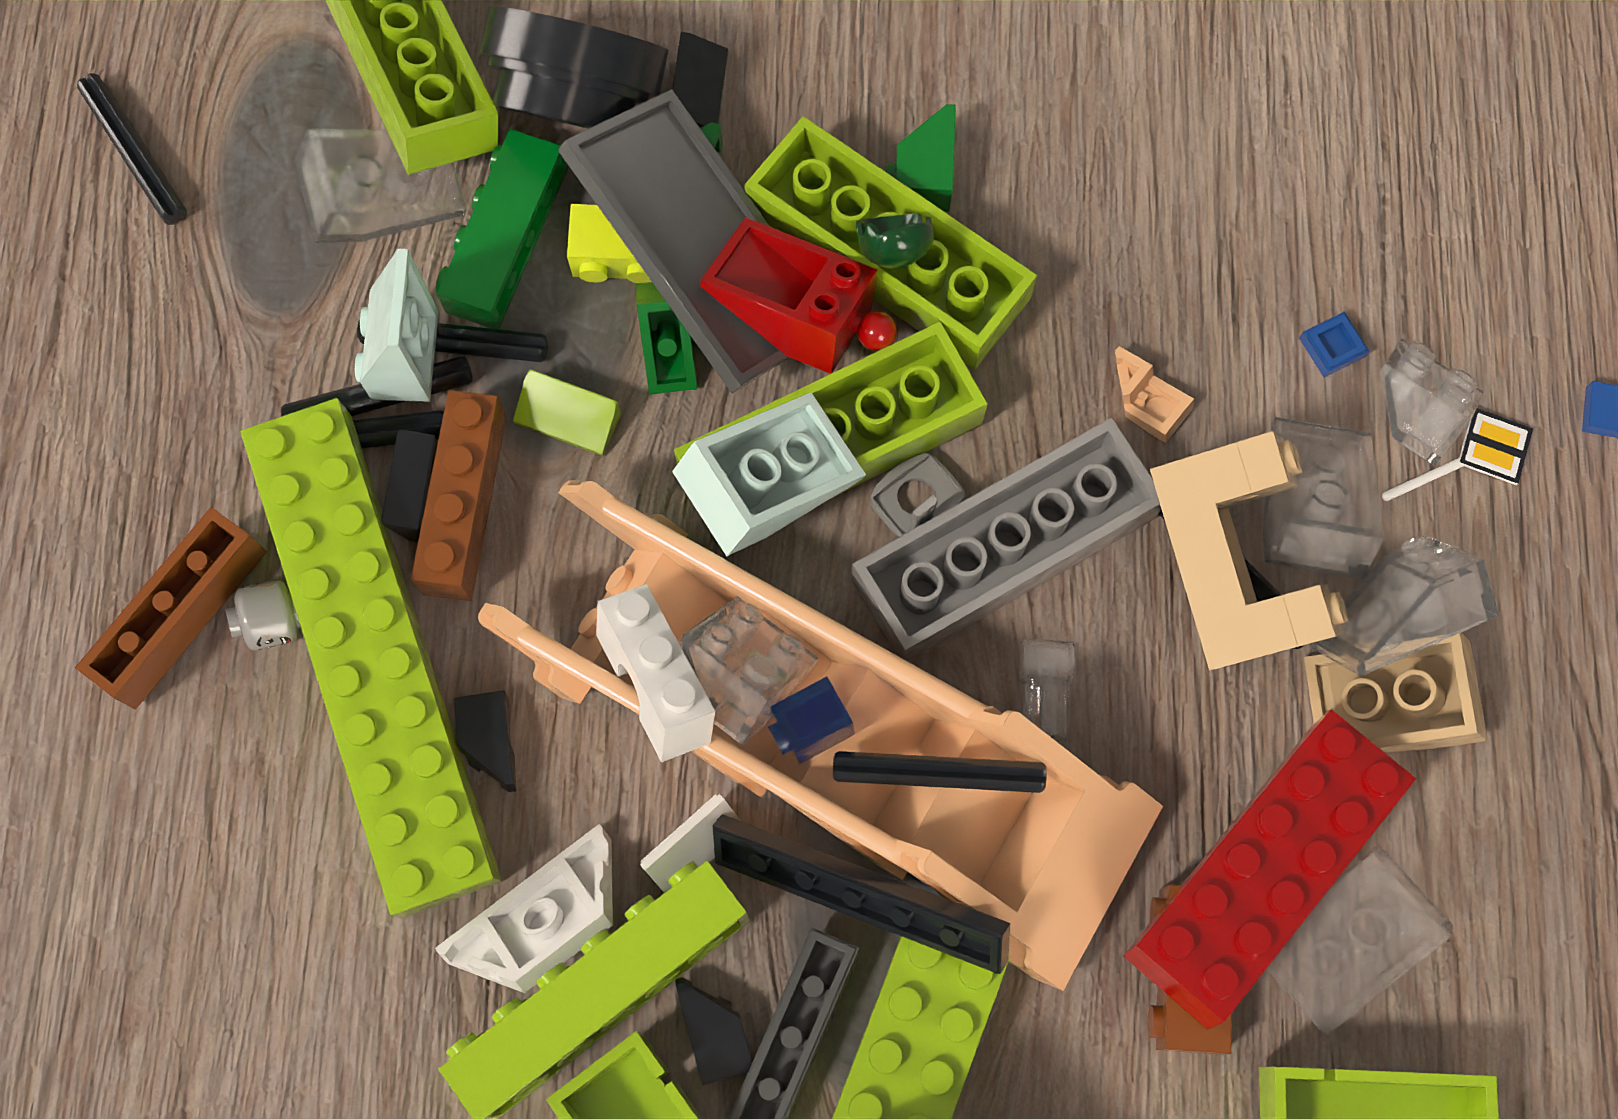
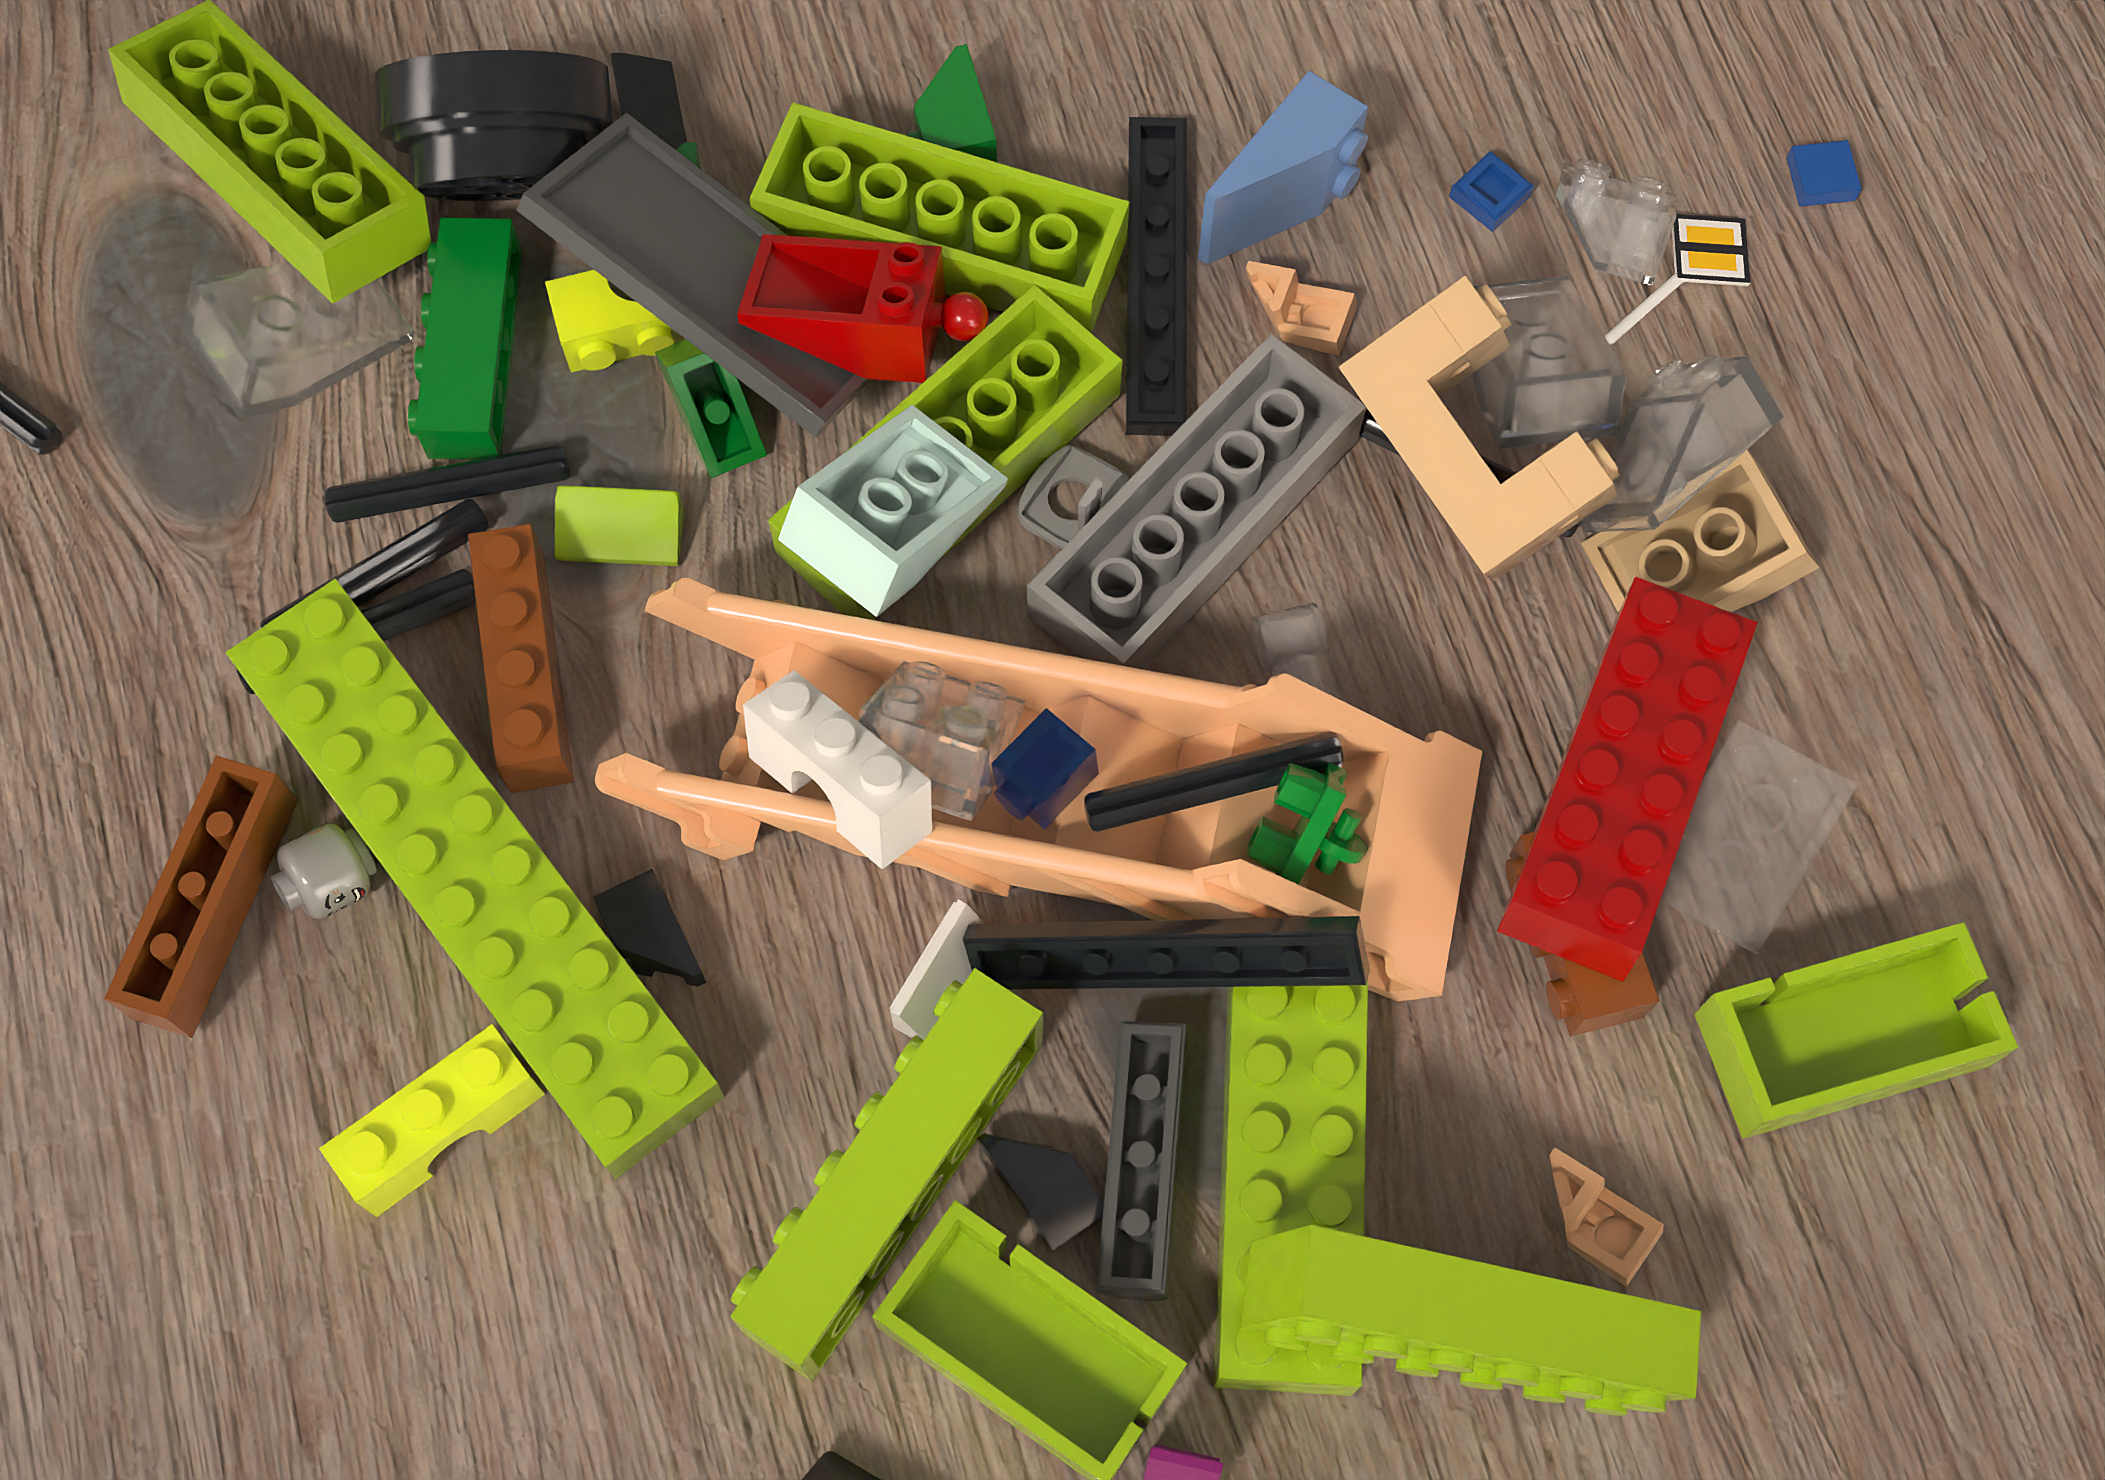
camera: 20 degrees left, 5 degrees down
light aqua slope [355,249,439,402] -> none
black slope [382,430,437,542] -> none
white wing [435,824,613,993] -> none
dark green hair [856,214,934,269] -> none
none -> neon yellow arch [319,1024,545,1217]
none -> black tile [1126,117,1187,436]
none -> medium blue slope [1198,71,1368,265]
none -> green hips [1247,762,1368,885]

